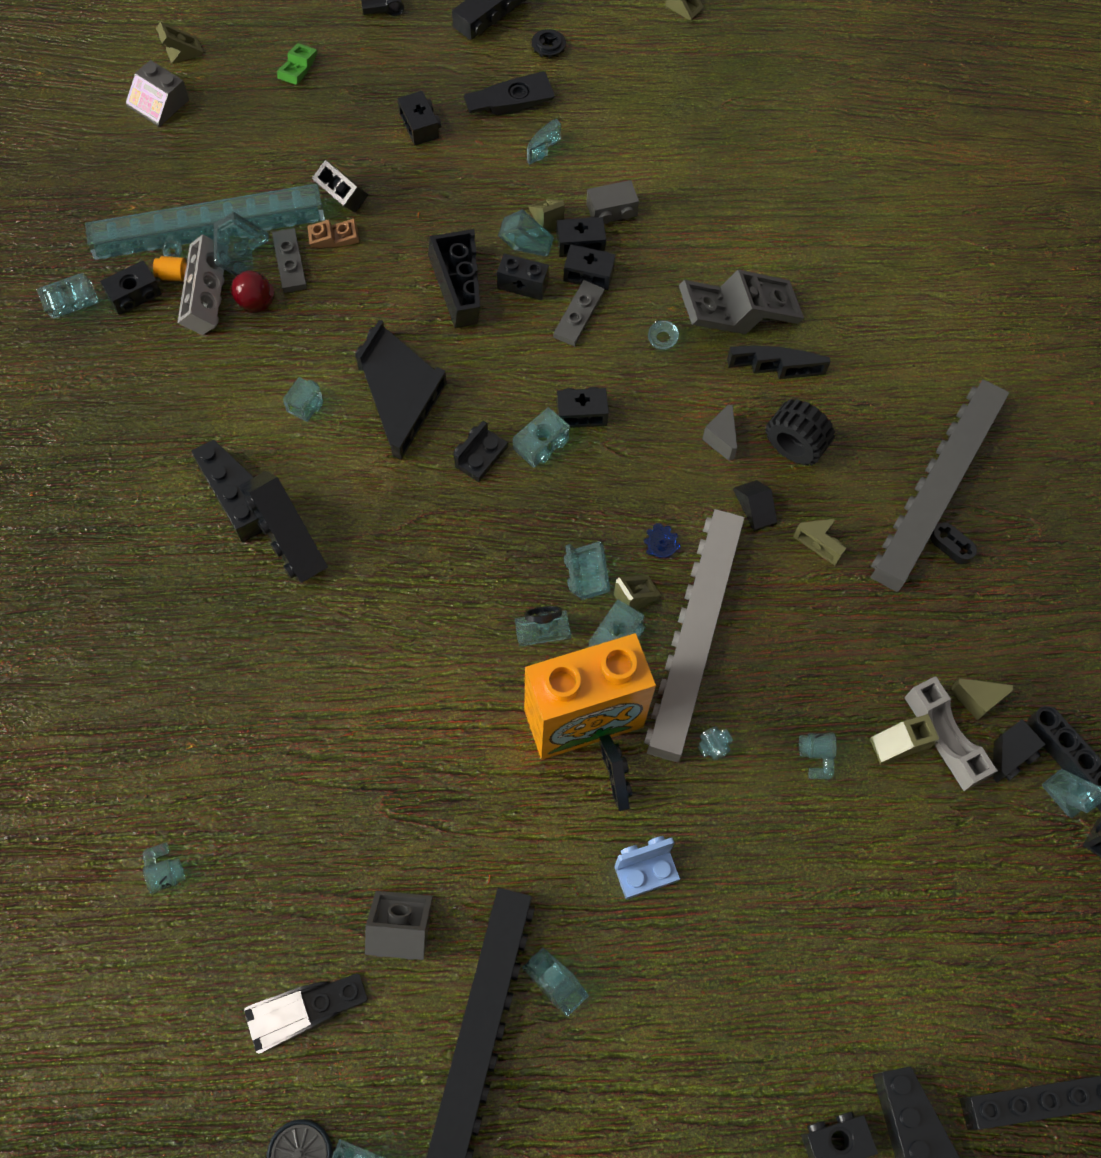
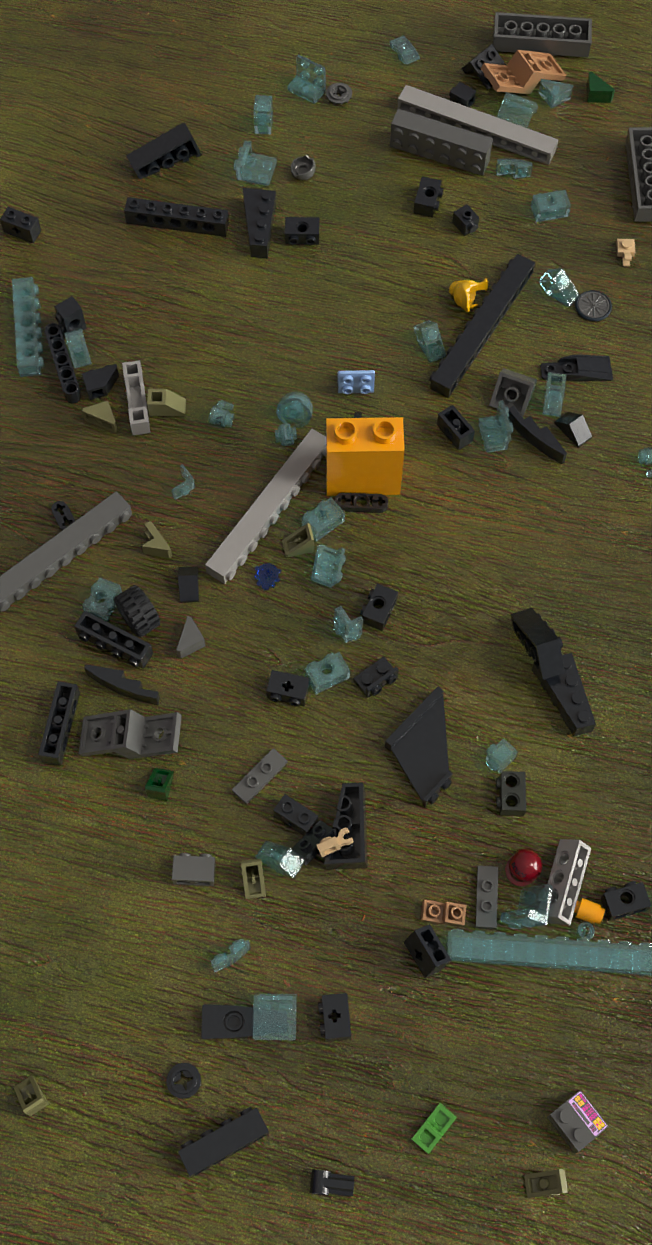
camera: 160 degrees left, 0 degrees up
clear light blue piece [515,606,571,647] -> none
black brick [556,217,606,257] -> none
black brick [563,245,616,291] -> none
clear light blue piece [648,320,679,350] -> none
none -> black brick [38,681,80,766]
none -> black brick [74,611,153,669]
none -> clear light blue brick [83,577,122,622]
none -> dark green slope [145,768,174,801]
none -> clear light blue bracket [172,464,195,500]
none -> clear light blue bracket [253,993,297,1040]
none -> clear light blue cylinder [276,391,313,428]
none -> black bracket [292,820,334,866]
none -> tan plate [317,828,354,857]
none -> clear light blue bracket [333,606,363,643]
none -> black brick [360,583,398,631]
none -> black brick [437,405,475,451]
none -> yellow piece [449,277,489,313]
none -> clear light blue bracket [478,400,513,453]
none -> pearl dark grey brick [496,771,526,816]
none -> black slope [506,406,567,464]
none -> clear light blue slope [542,372,566,416]
none -> black slope [554,412,592,448]

